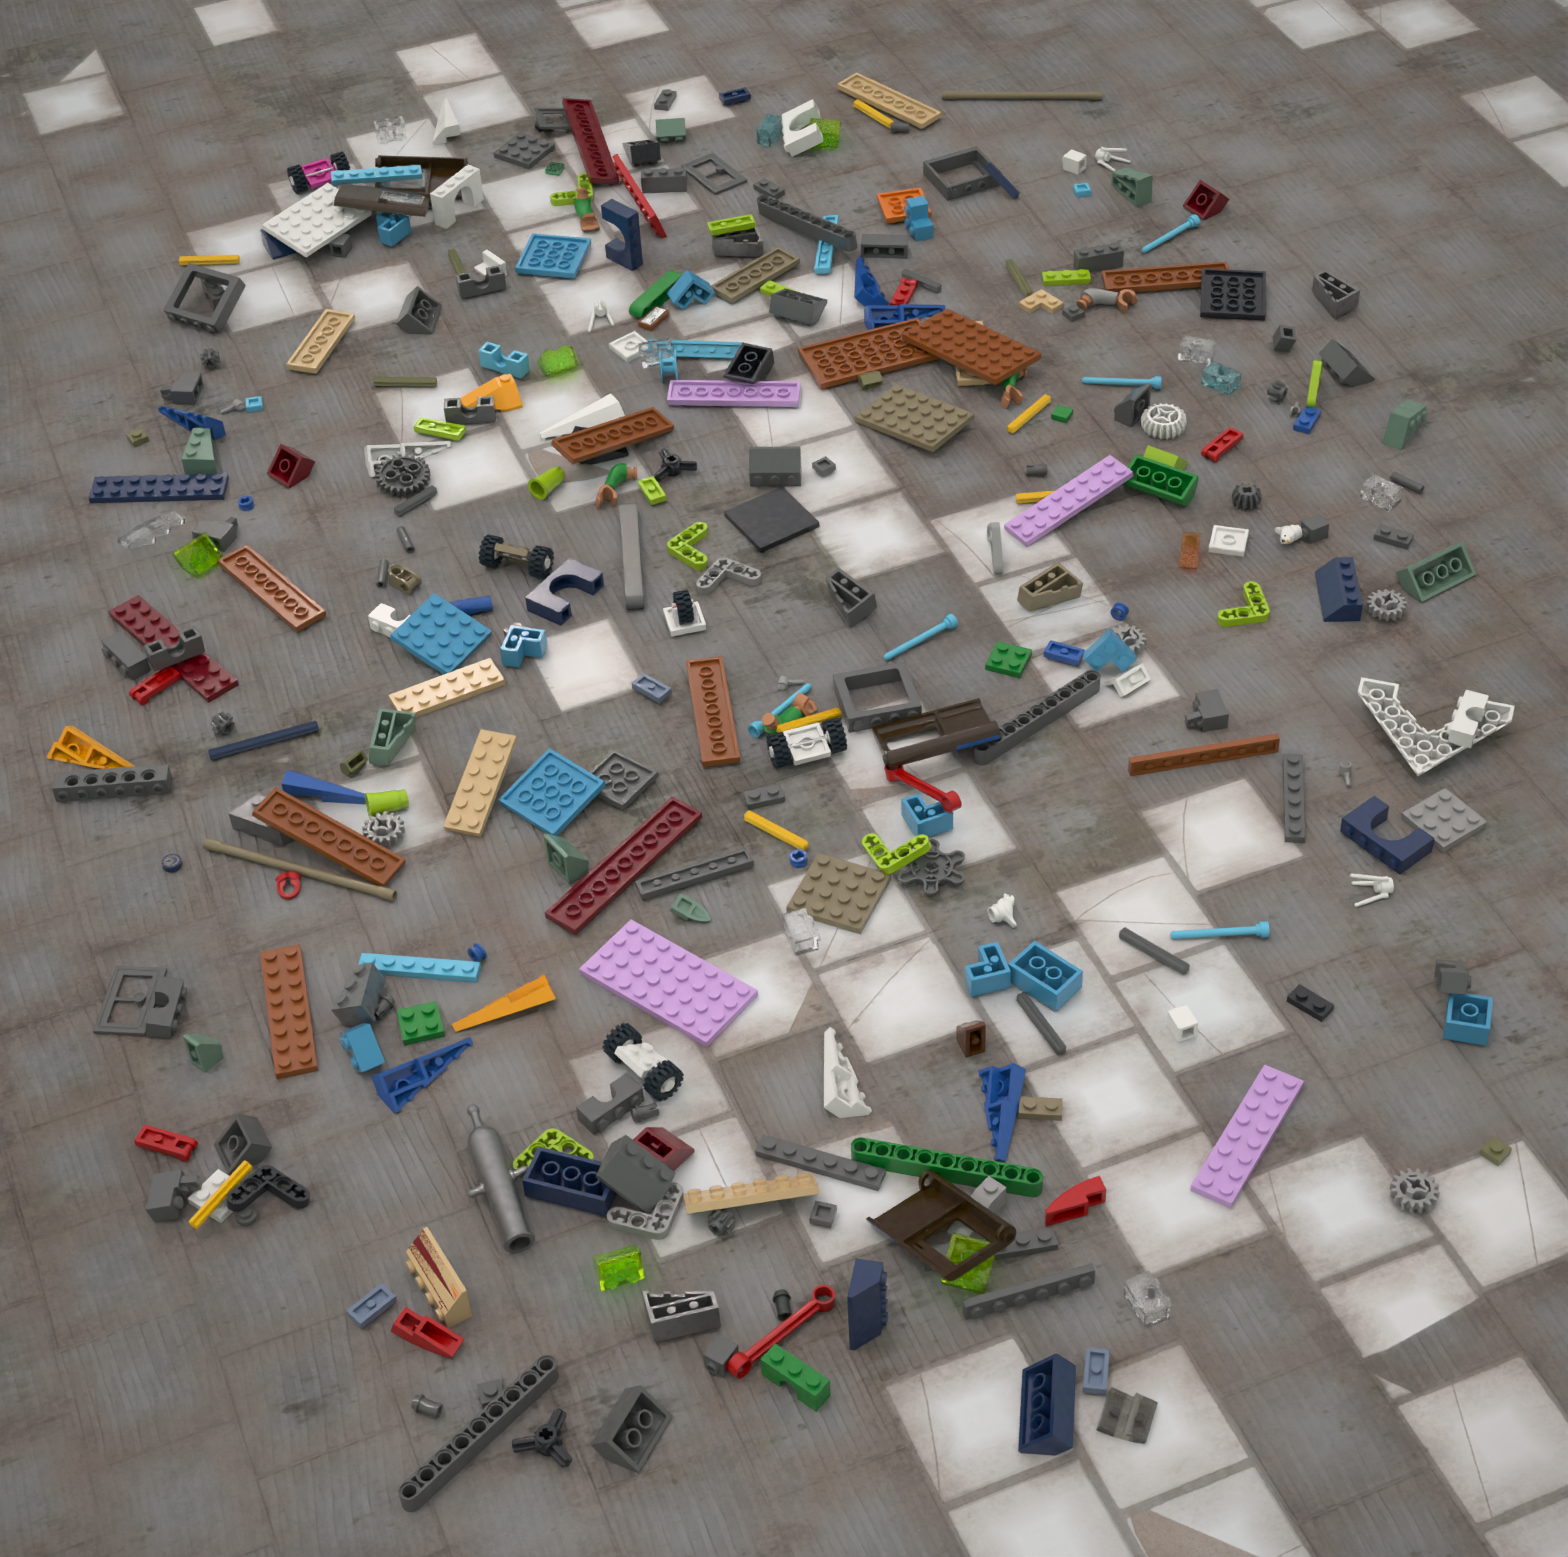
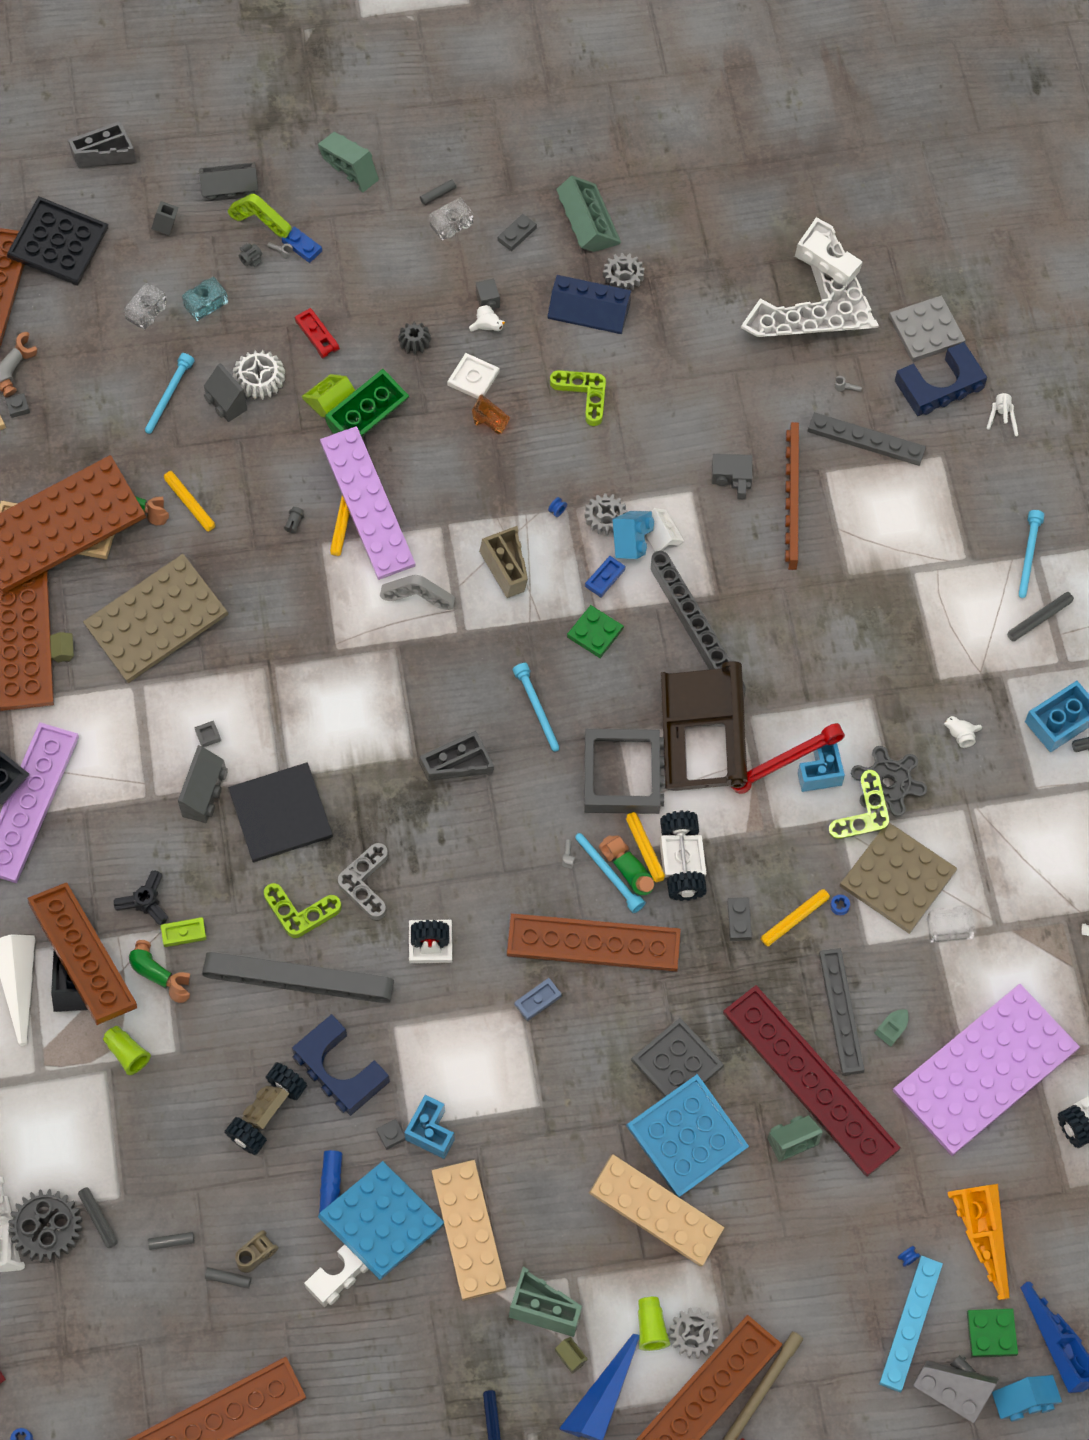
camera: 80 degrees left, 20 degrees up
dark azure brick [965,942,1011,997] -> none
green tile [1051,405,1073,423] -> none

